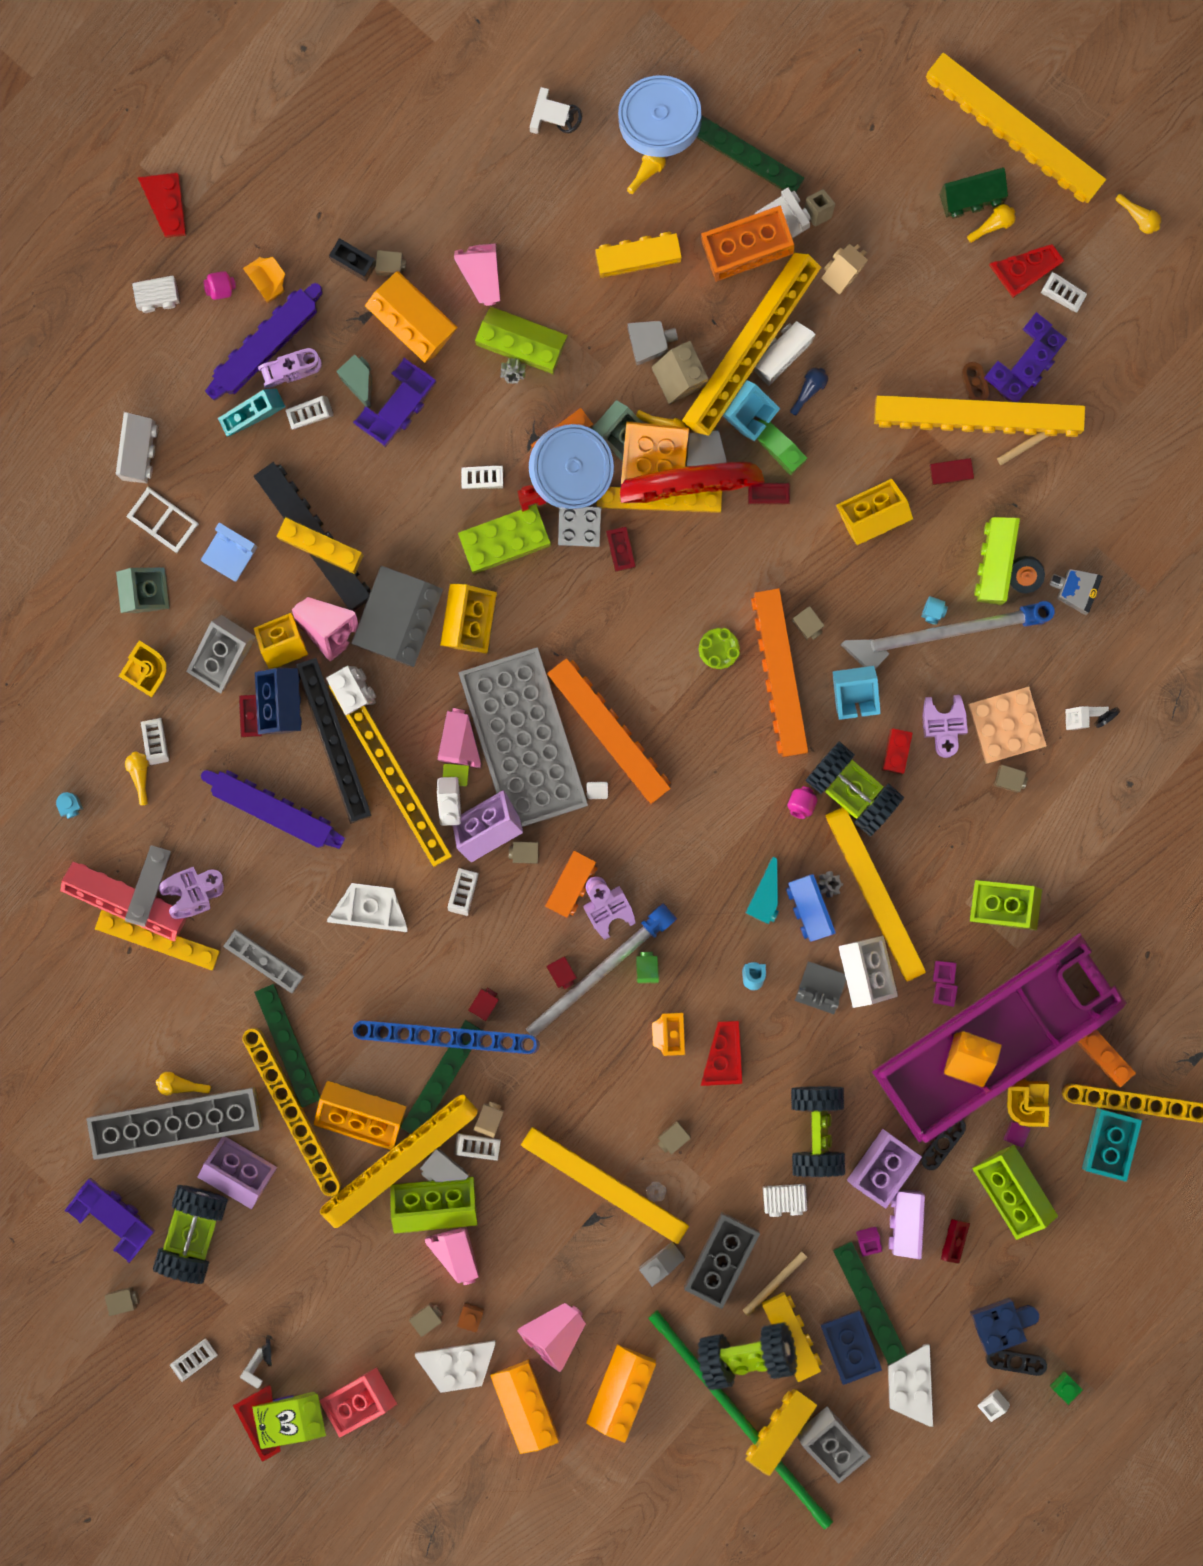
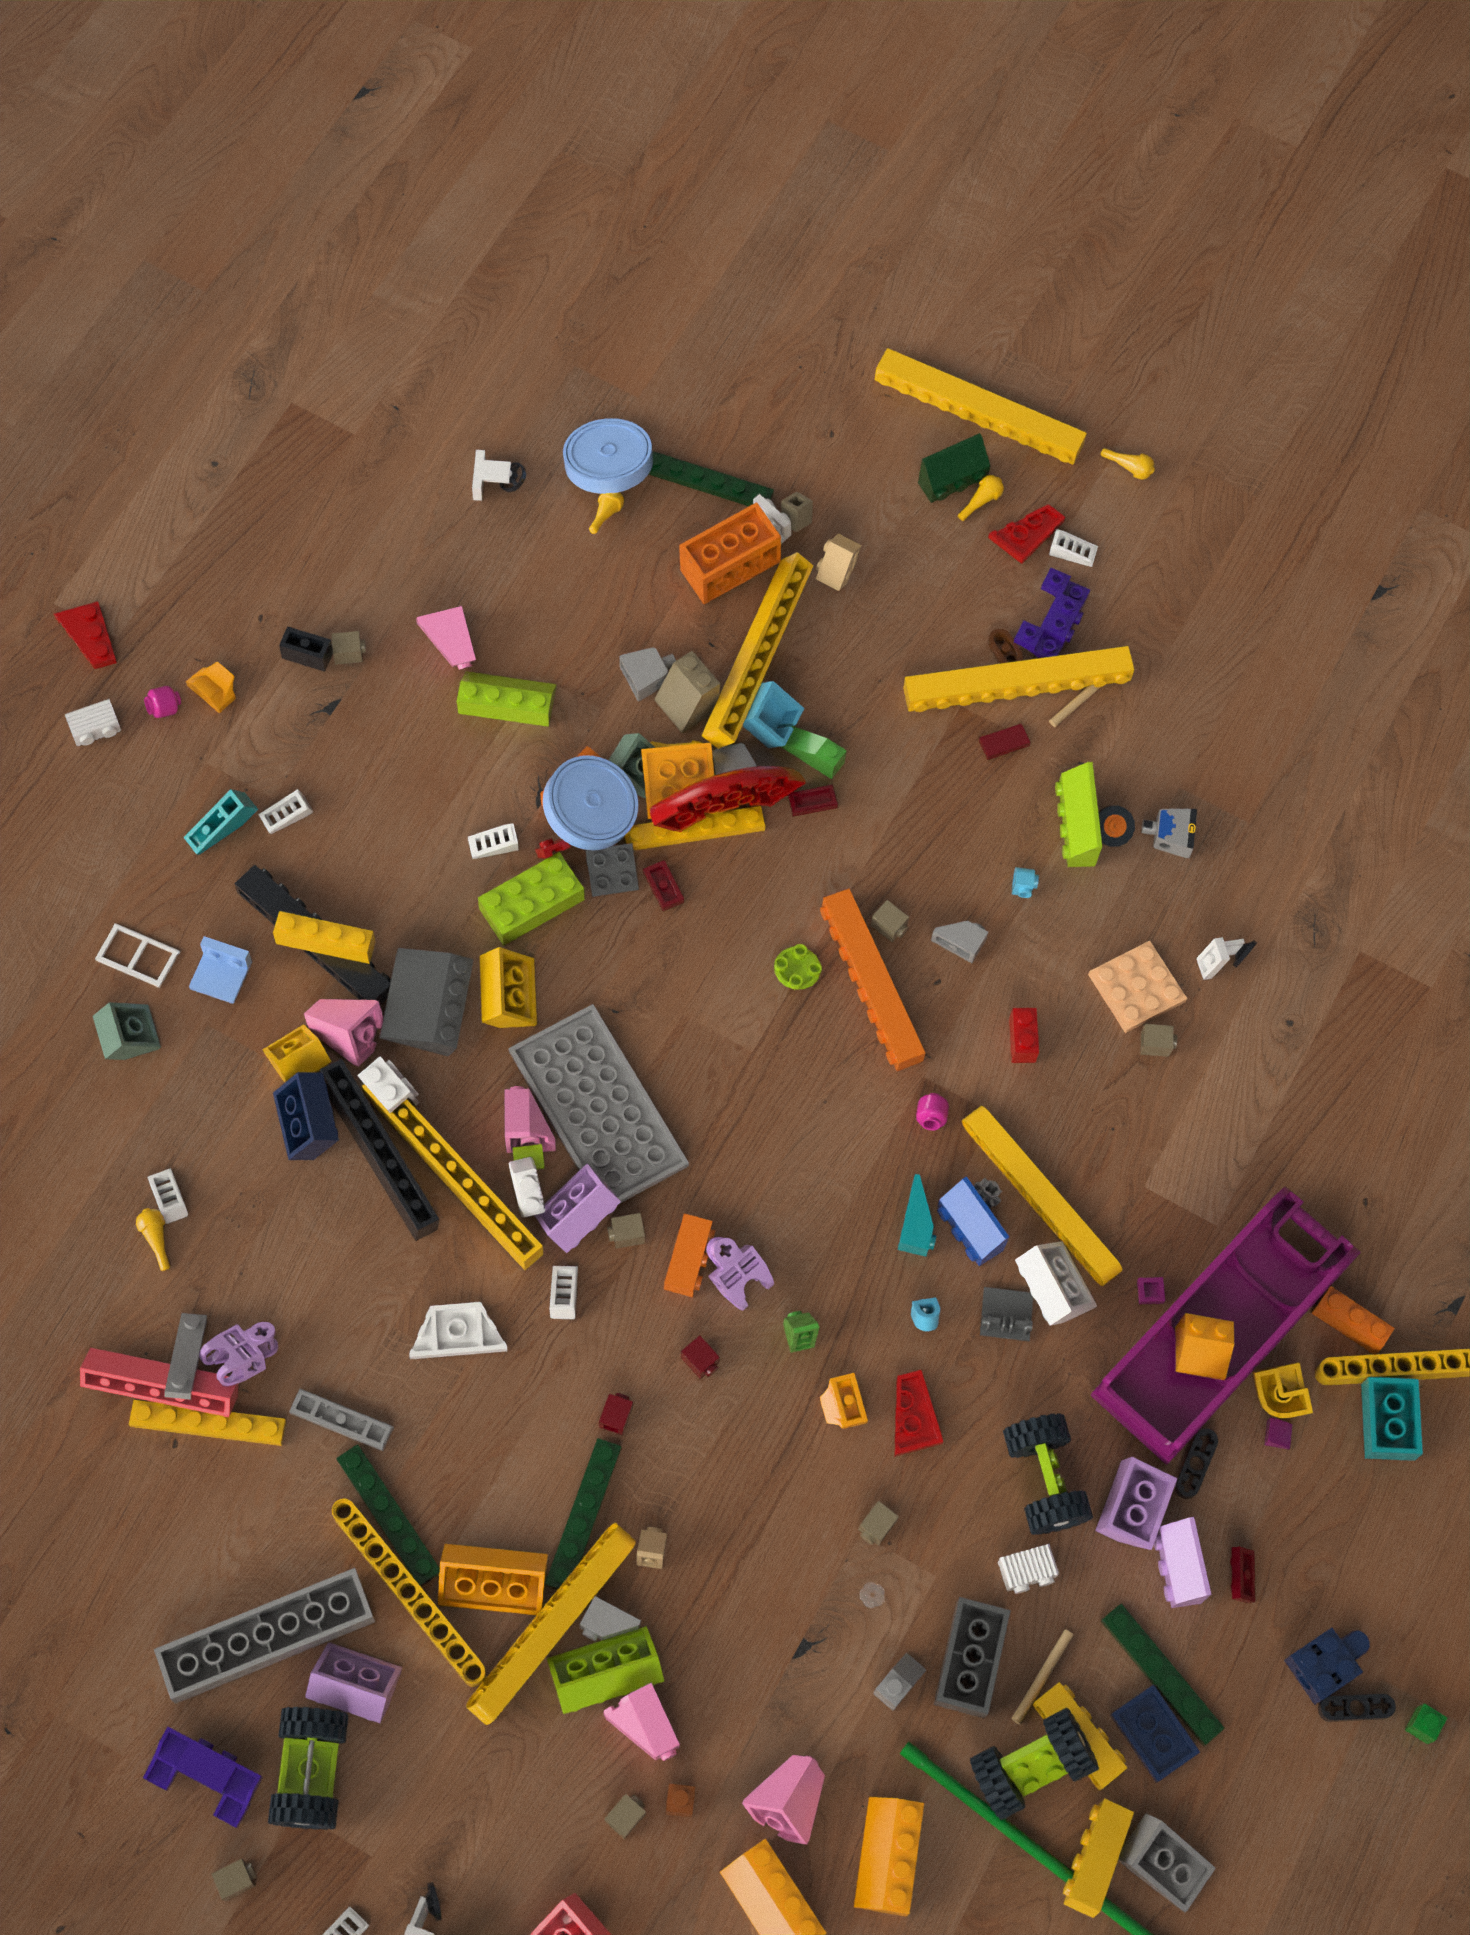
camera: 20 degrees left, 20 degrees down
medium azure plate [56,792,83,819] -> none
white slope [116,412,158,483] -> none
yellow brick [119,640,167,698] -> none
yellow piece [156,1072,211,1096] -> none
light grey slope [186,615,256,694] -> none
dark purple hinge [200,770,345,849] -> none
dark purple hinge [205,283,323,401] -> none
dark red plate [239,695,263,737] -> none
lavender piece [258,348,322,388] -> none
sand green slope [336,355,372,408] -> none
dark purple bracket [353,358,437,447] -> none
blue beam [353,1021,540,1054] -> none
light orange slope [365,271,458,363] -> none
white wing [415,1340,495,1393] -> none
white slope [454,1133,501,1161] -> none
light grey gear [500,358,526,384] -> none
yellow beam [521,1127,689,1244] -> none
flat silver piece [526,903,677,1037] -> none
orange brick [547,658,671,805] -> none
white slope [587,782,608,799] -> none
yellow brick [595,232,682,278] -> none
white slope [753,321,815,386] -> none
dark blue piece [790,367,828,416] -> none
plate [805,741,904,836] -> none
medium azure piece [832,666,881,720] -> none
yellow slope [836,479,913,545] -> none
magenta slope [856,1227,883,1257] -> none
flat silver piece [871,601,1055,652] -> none
white wing [888,1344,933,1427] -> none
lavender piece [922,695,968,758] -> none
magenta plate [933,961,956,984] -> none
lime slope [970,880,1042,930] -> none
lime slope [972,1145,1058,1240] -> none
white slope [978,1389,1010,1422] -> none

